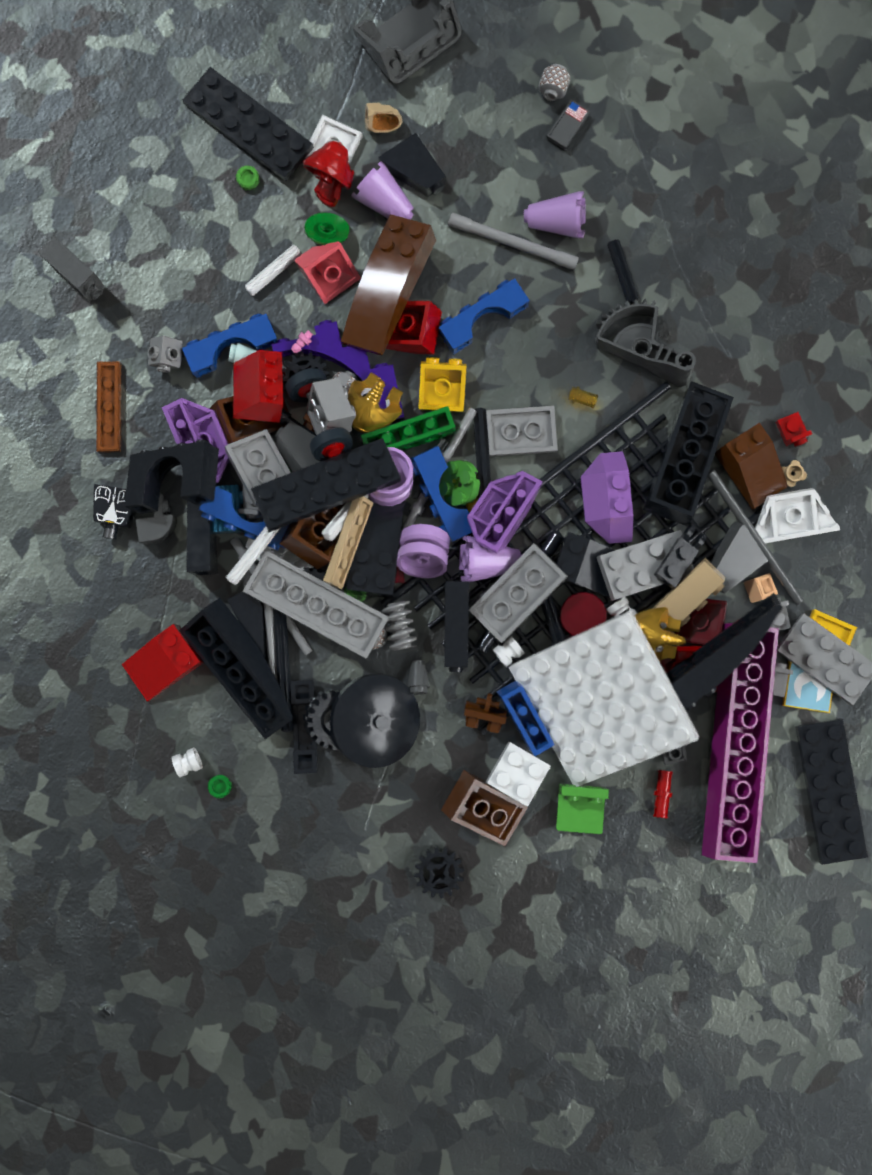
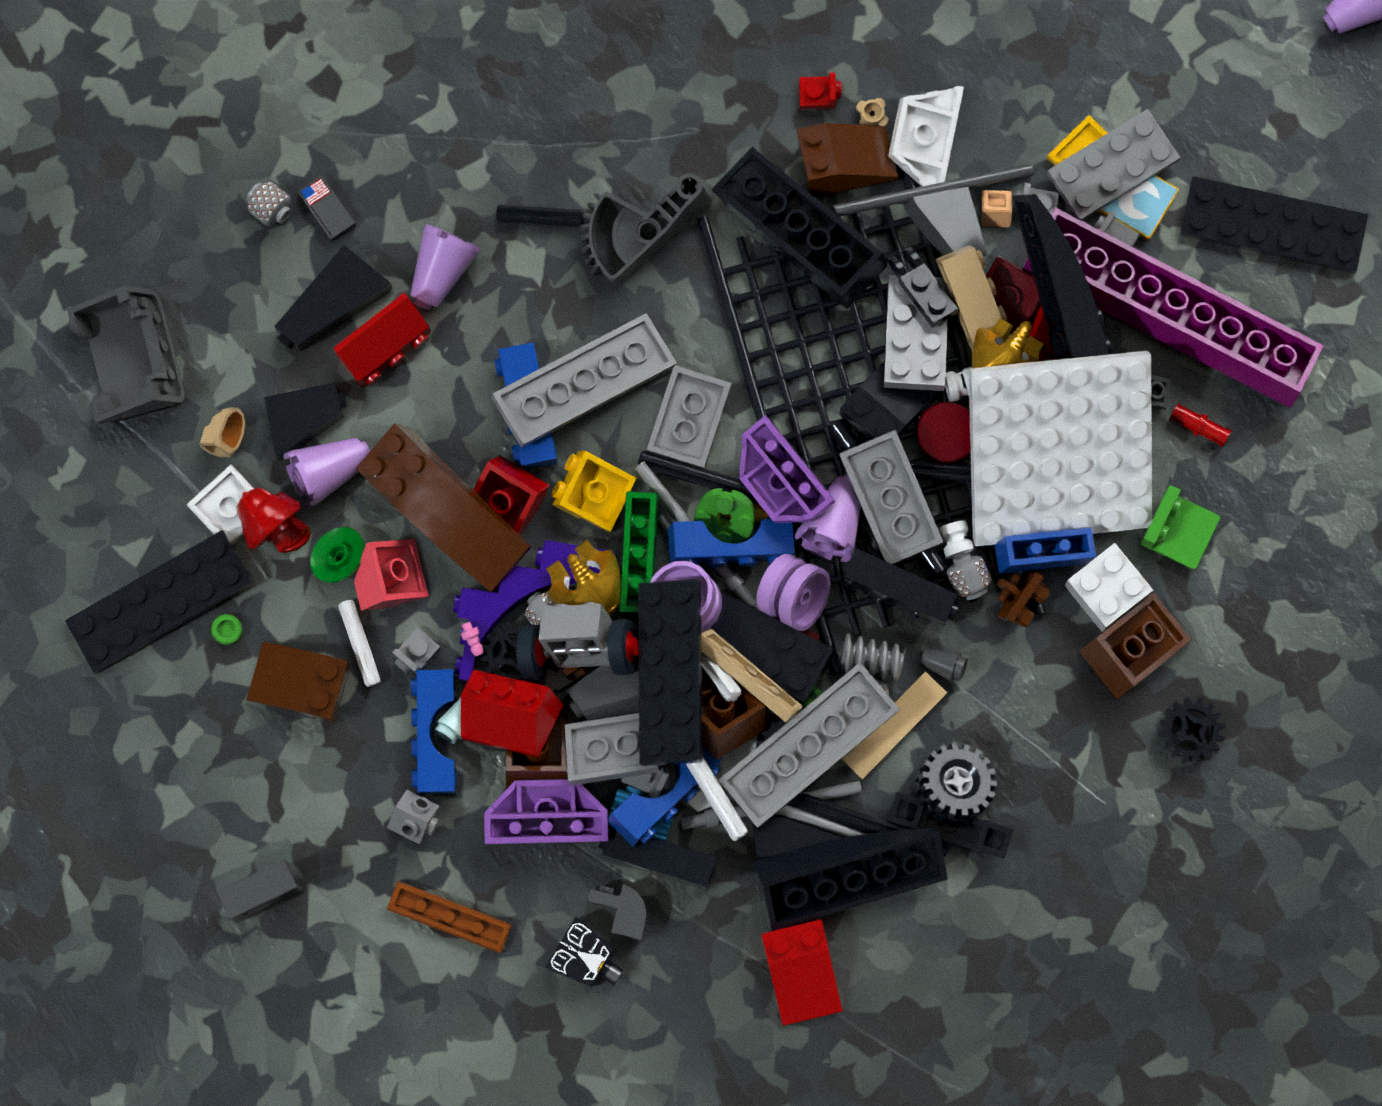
camera: 65 degrees left, 5 degrees down
black arch [124,439,219,514] -> none
white wheel [172,748,203,778] -> none
green tile [208,774,232,798] -> none
black dish [330,674,420,768] -> none
light grey piece [448,212,579,270] -> none
clear yellow pin [568,386,598,409] -> none
medium lavender wedge [580,451,633,544] -> none
none -> reddish brown slope [246,642,351,724]
none -> black slope [274,245,392,351]
none -> red slope [333,292,431,388]
none -> light grey bracket [392,627,441,675]
none -> light grey plate [491,313,677,448]
none -> tan tile [841,672,947,780]
none -> light grey head [947,552,992,600]

